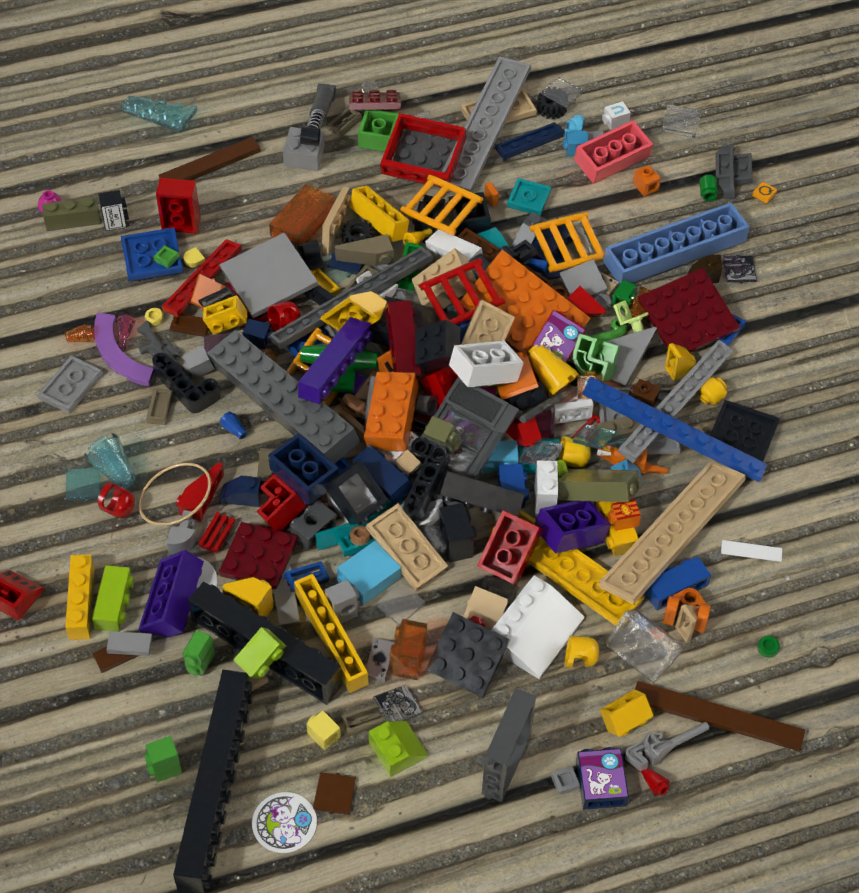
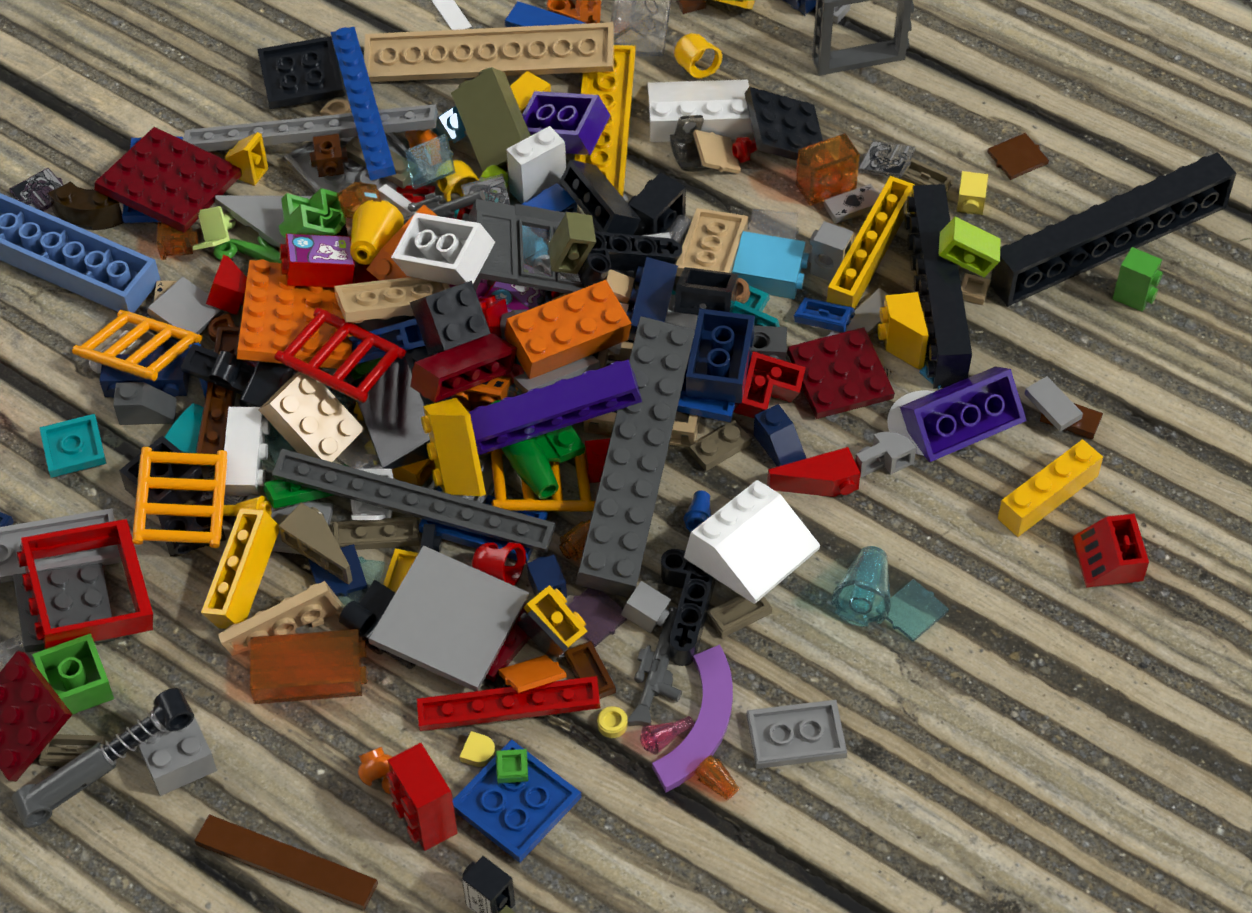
camera: 125 degrees left, 0 degrees up
lime brick [92,565,135,632] -> none
red helmet [98,483,135,518] -> none
tan piece [138,463,211,526] -> none
bright green brick [182,630,216,676] -> none
red tile [198,512,235,554] -> none
sticker [252,792,317,853] -> none
black tyre [341,218,374,244] -> none
lime slope [369,721,428,777] -> none
red brick [477,510,544,585] -> none
orange tile [484,182,499,207] -> none
light grey tile [594,294,612,311] -> none
orange brick [608,499,641,531] -> none
green brick [611,280,637,312] -> none
yellow head [699,377,728,405] -> none
none -> orange animal [358,747,392,794]
none -> white slope [684,480,820,604]

